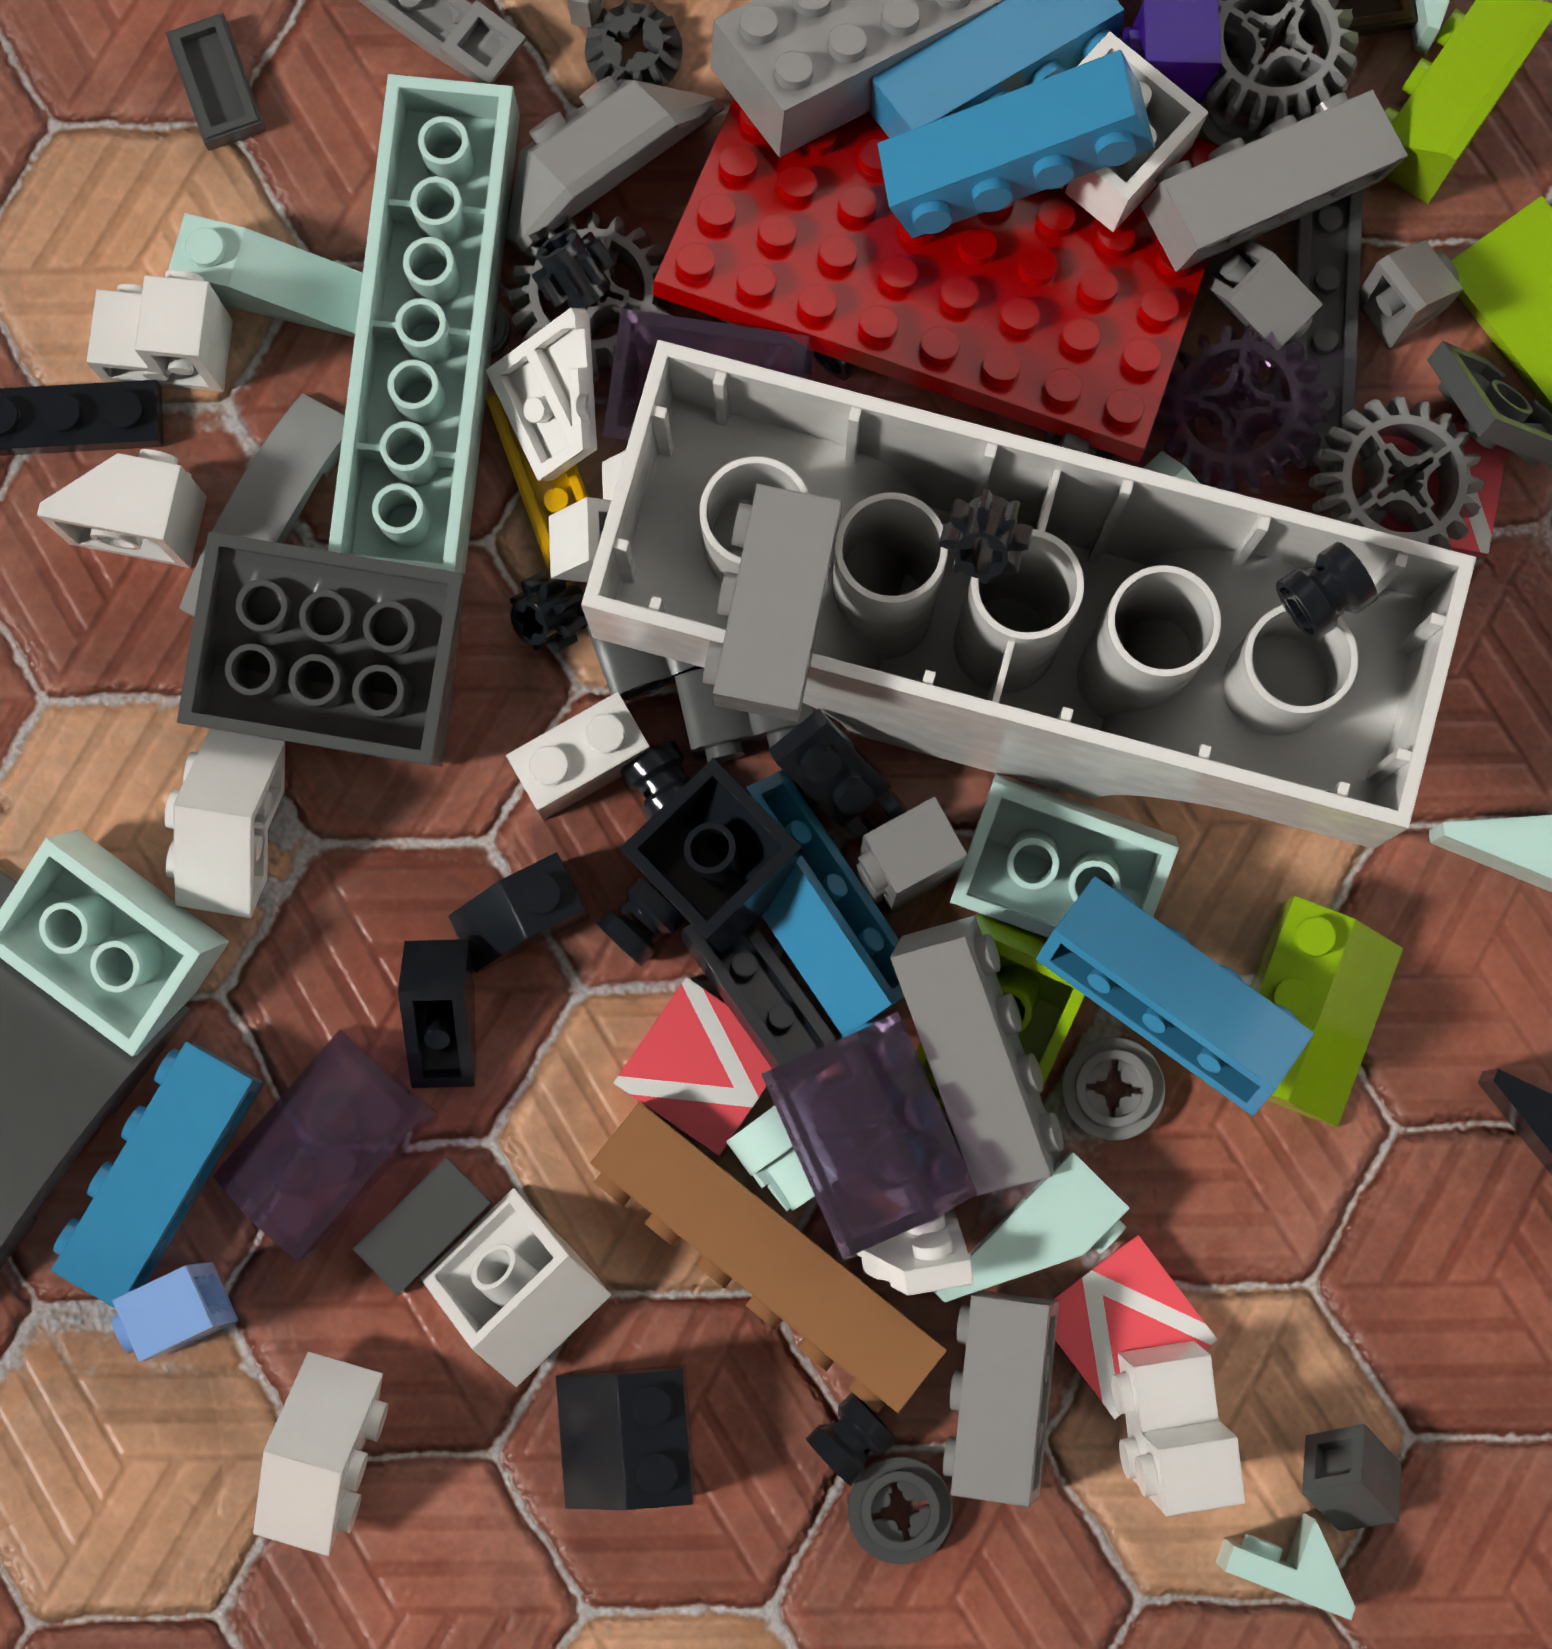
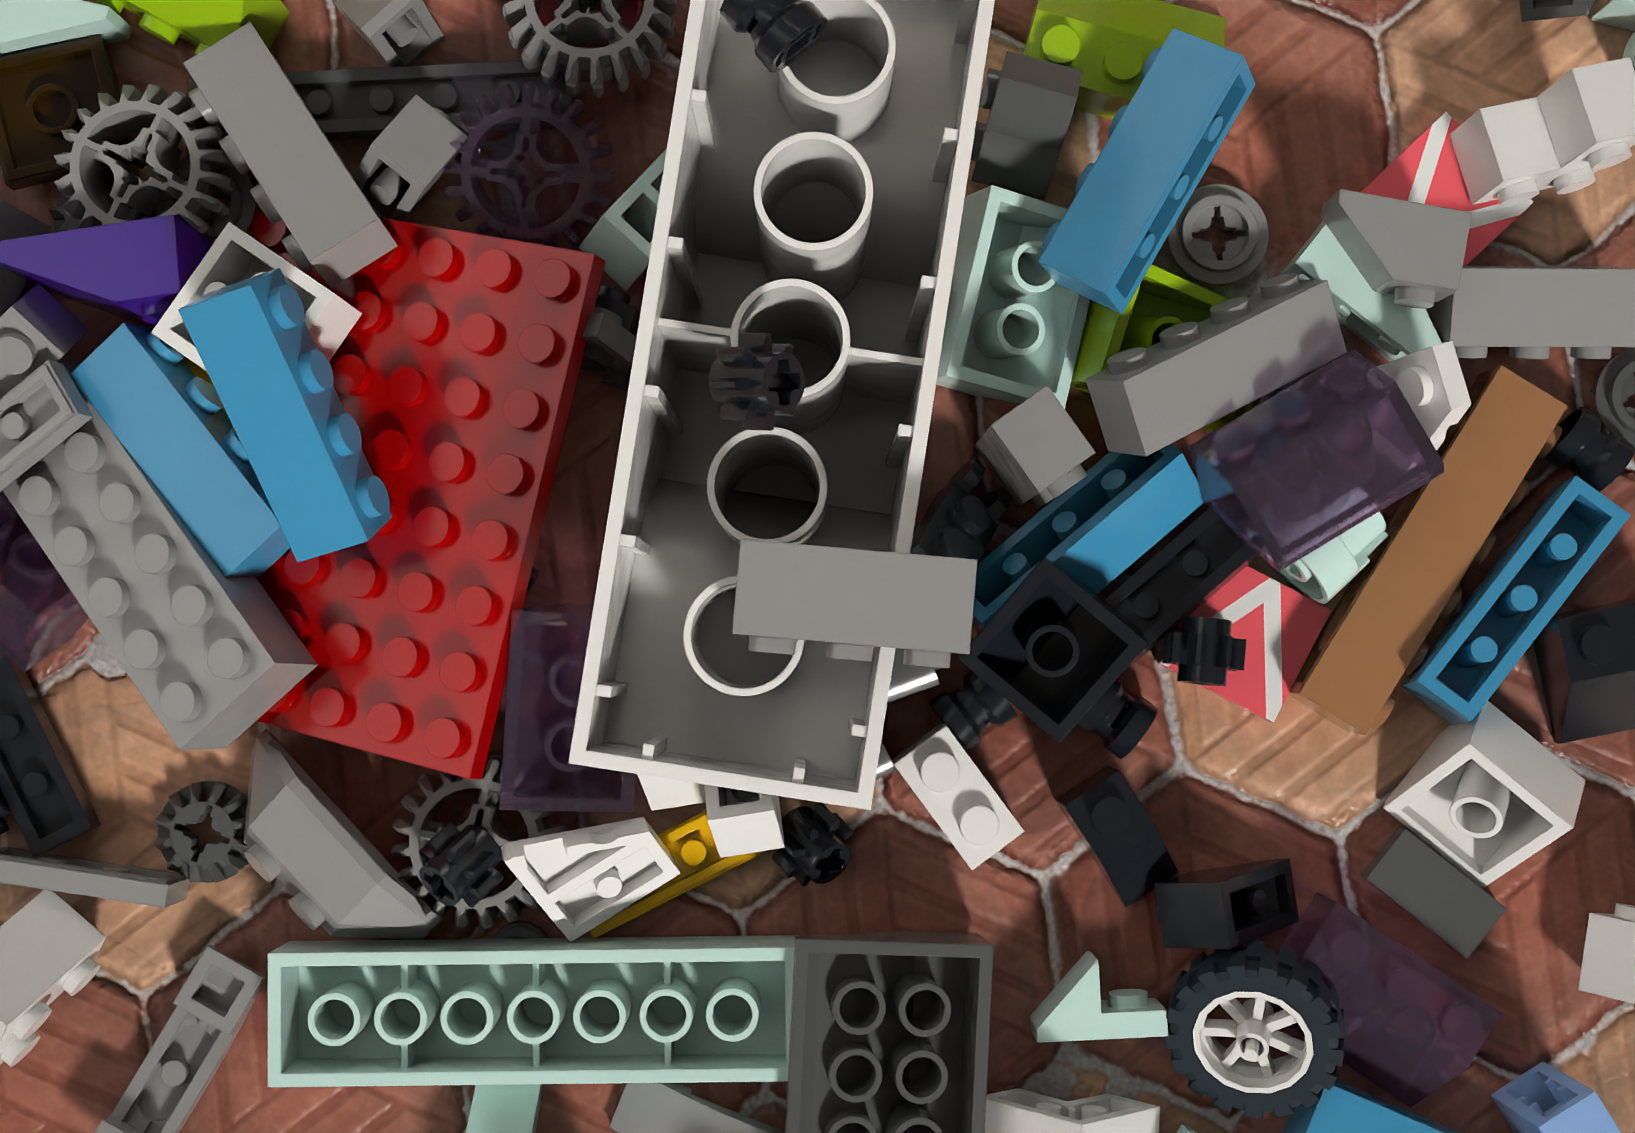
camera: 100 degrees left, 5 degrees up
none -> dark grey brick [971,51,1083,200]
none -> light aqua slope [1030,951,1168,1043]
none -> black gear [1162,616,1247,686]
none -> black wheel [1164,940,1346,1118]
none -> light grey slope [1321,189,1472,309]
none -> dark azure brick [1401,476,1631,725]

